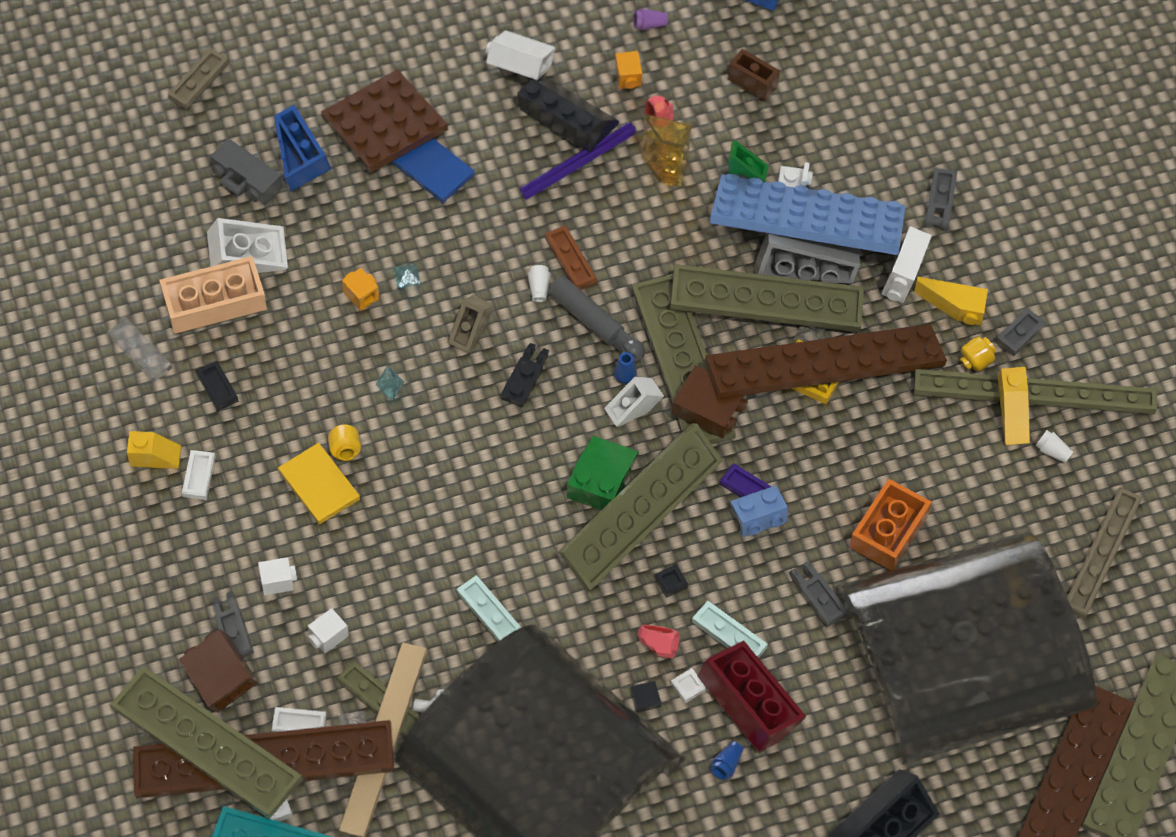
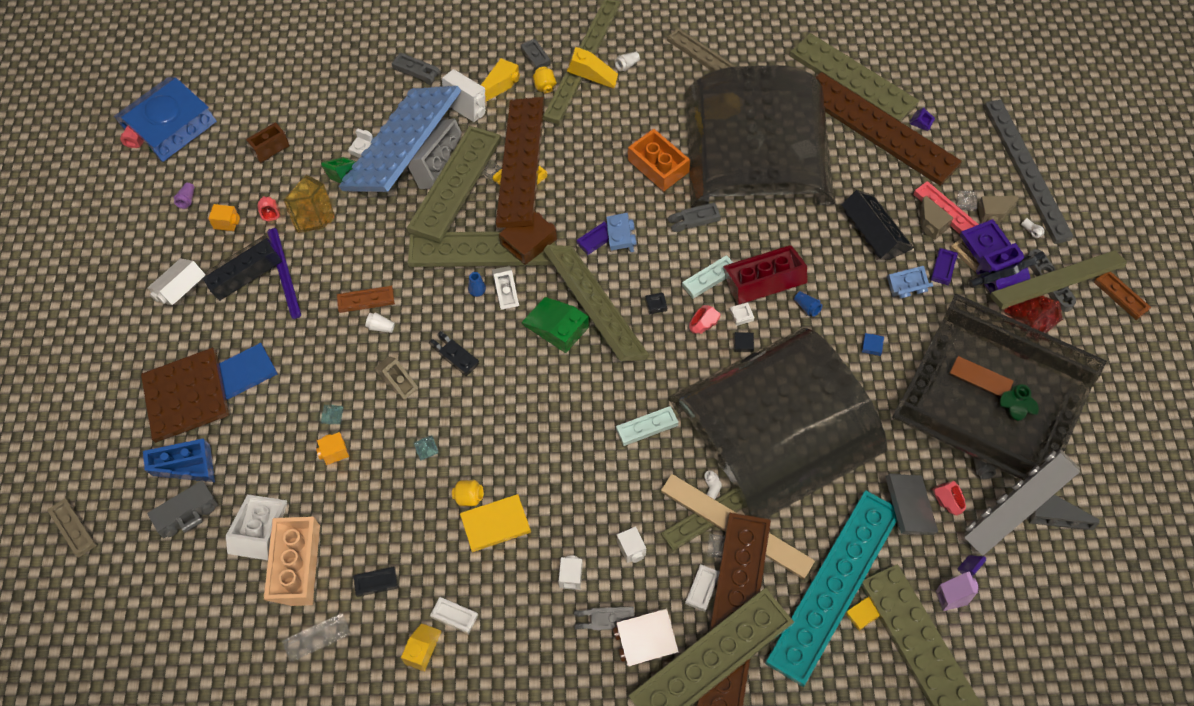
camera: 70 degrees left, 0 degrees up
dark grey piece [549,276,645,363] -> none

